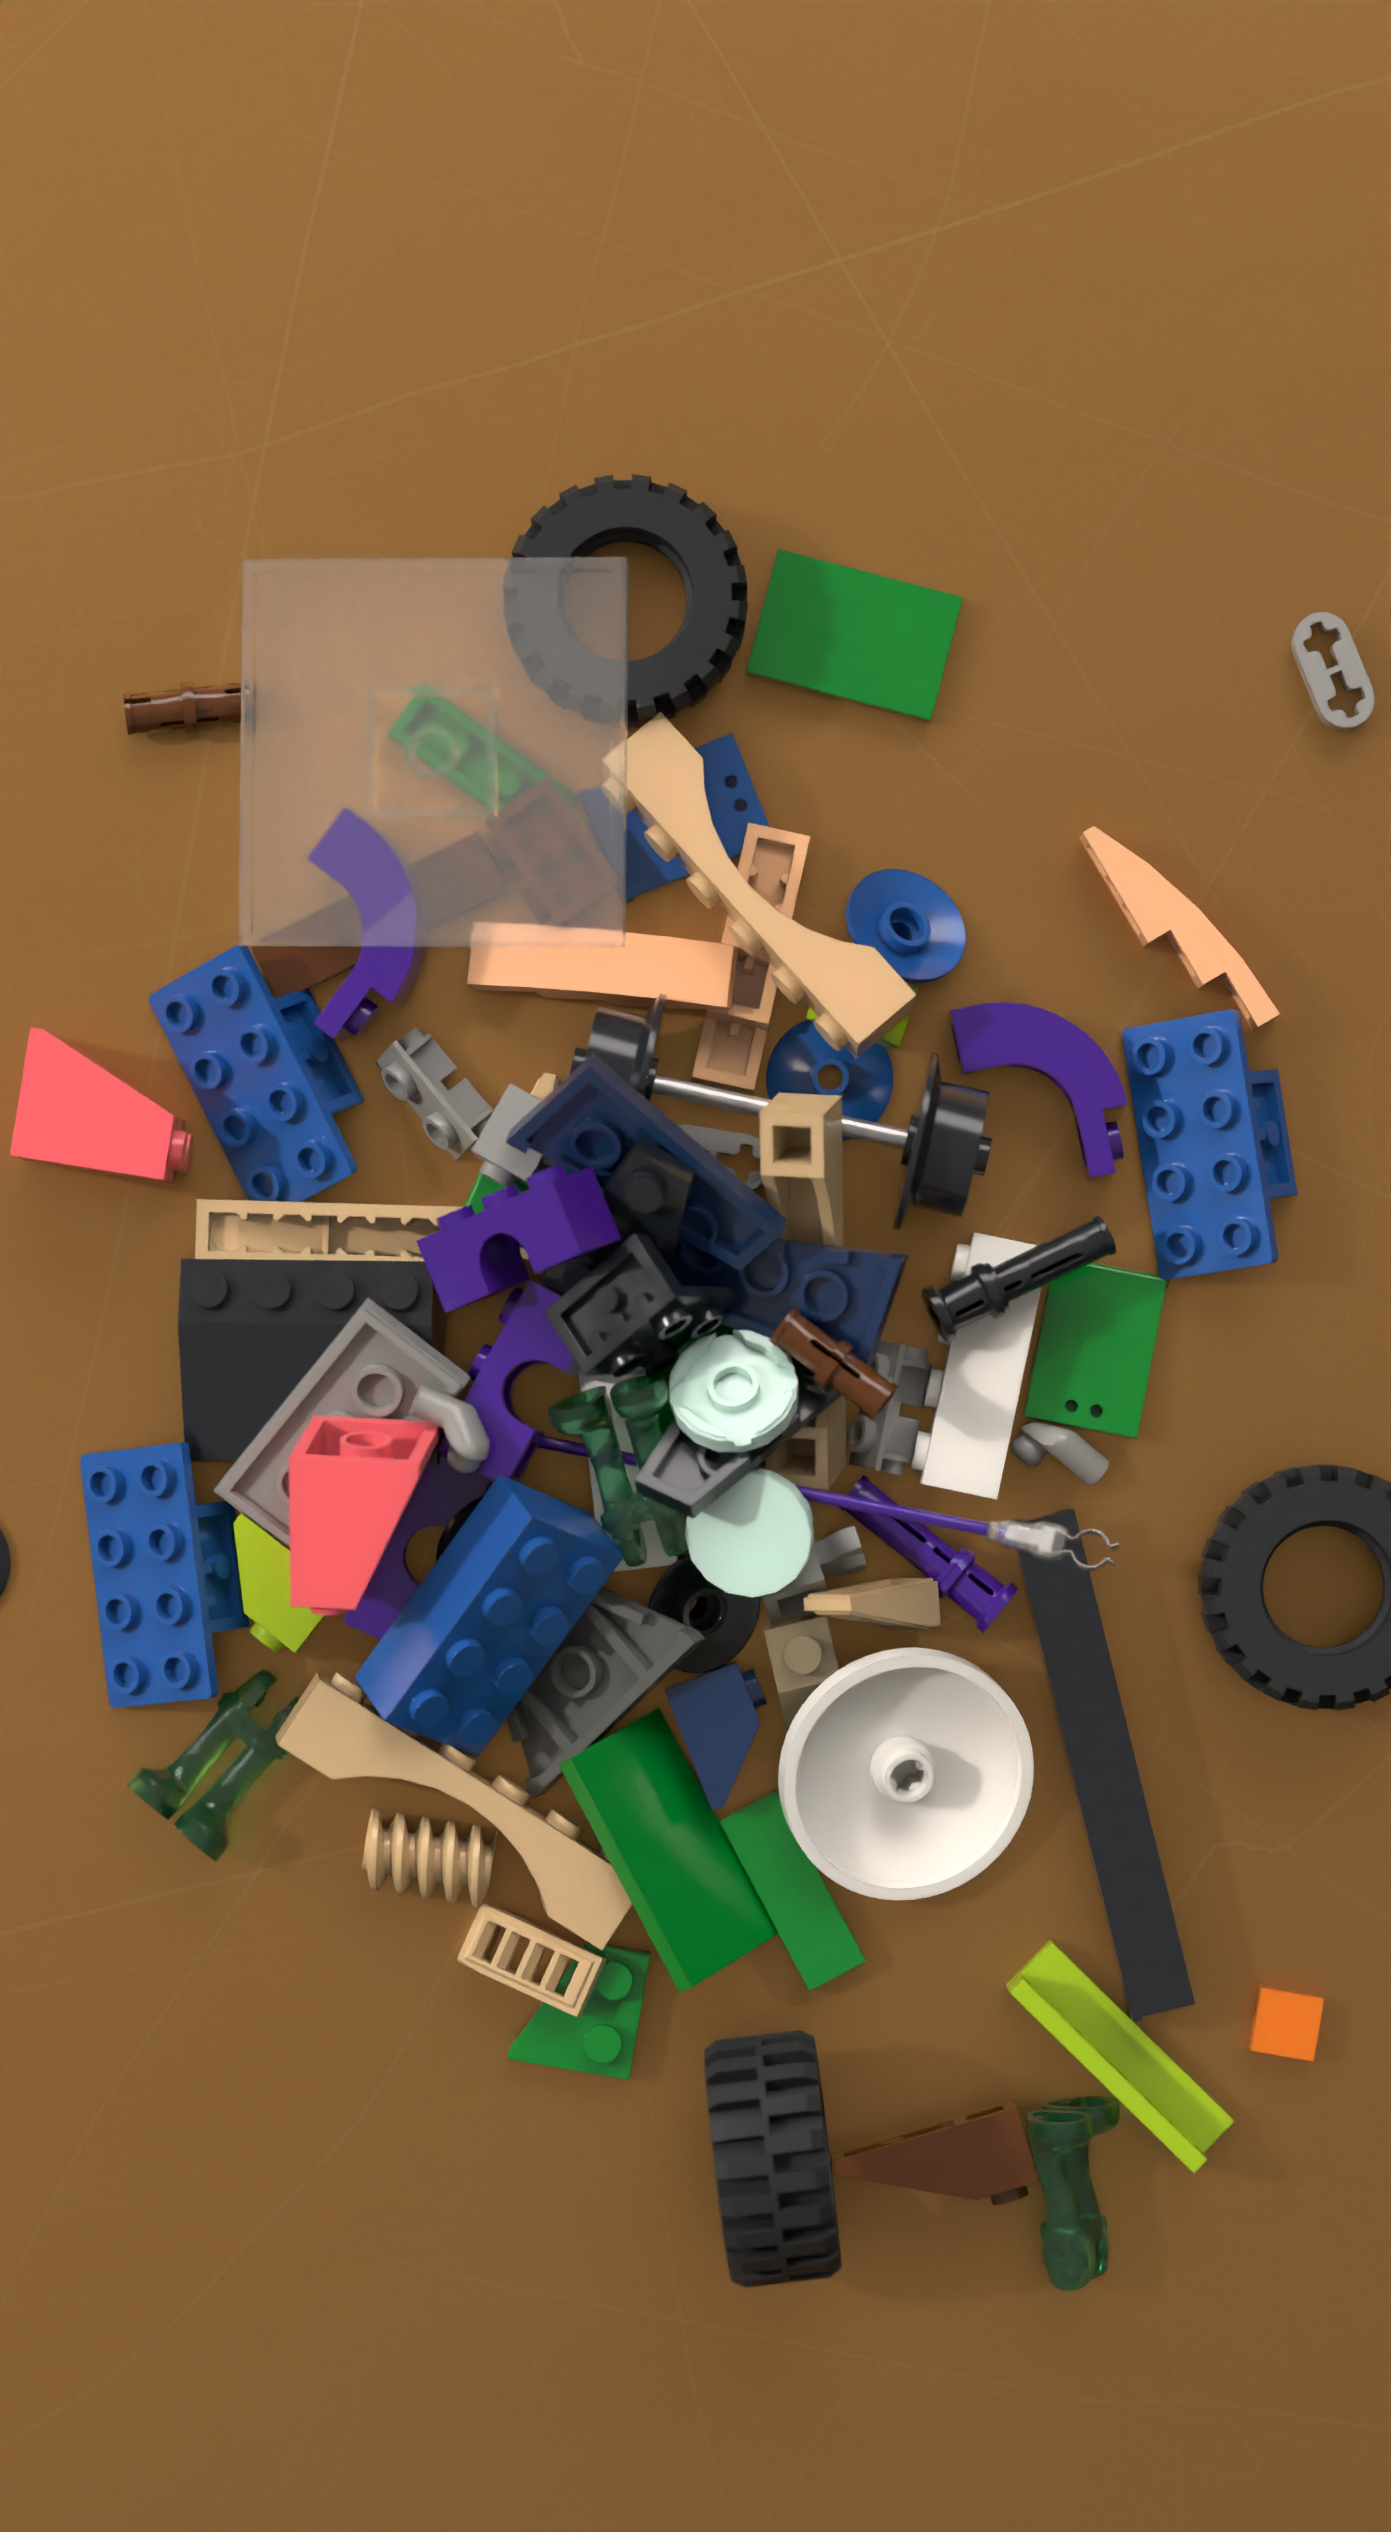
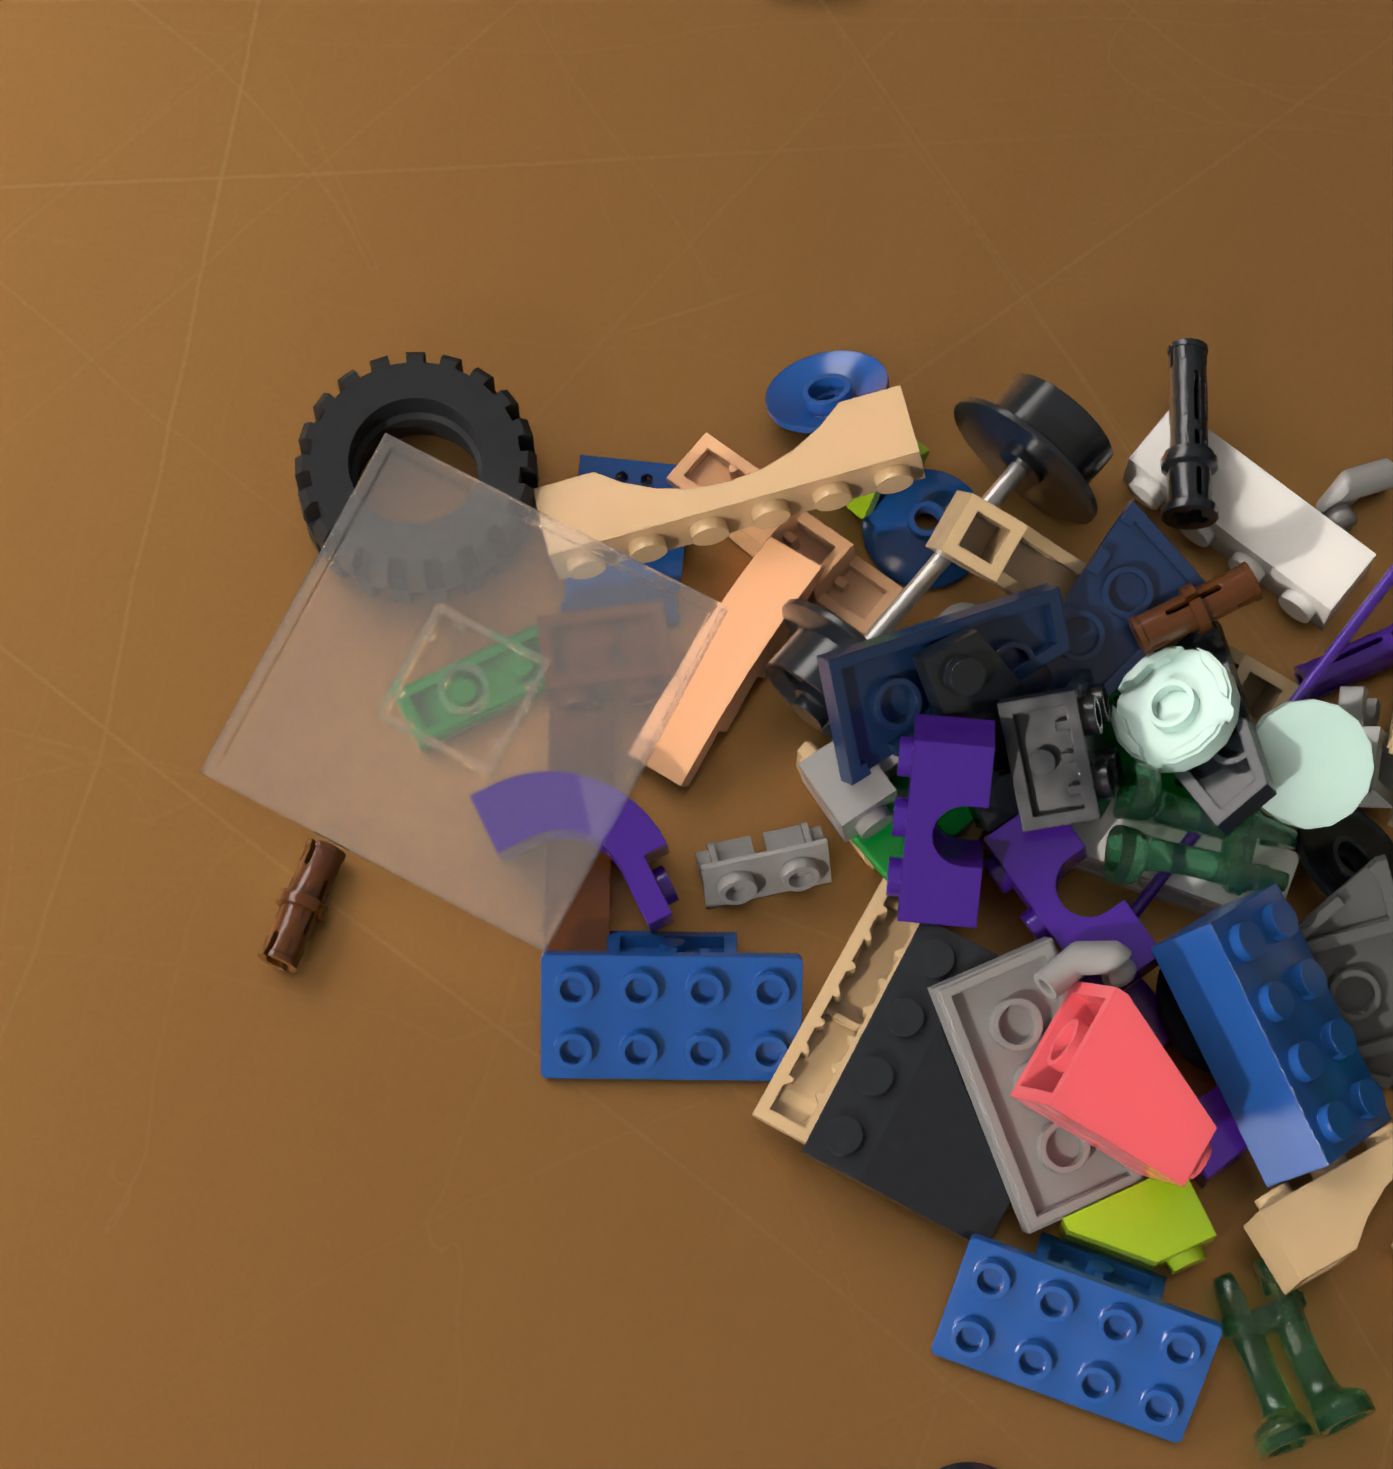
camera: 65 degrees left, 15 degrees down
coral slope [10,1027,193,1184] -> none
green tile [746,549,963,722] -> none
light grey hinge [848,1340,932,1475] -> none
dark purple arch [948,1002,1128,1180] -> none
green container [1023,1262,1169,1439] -> none
light nougat slope [1079,826,1280,1031] -> none
blue bracket [1122,1009,1298,1280] -> none

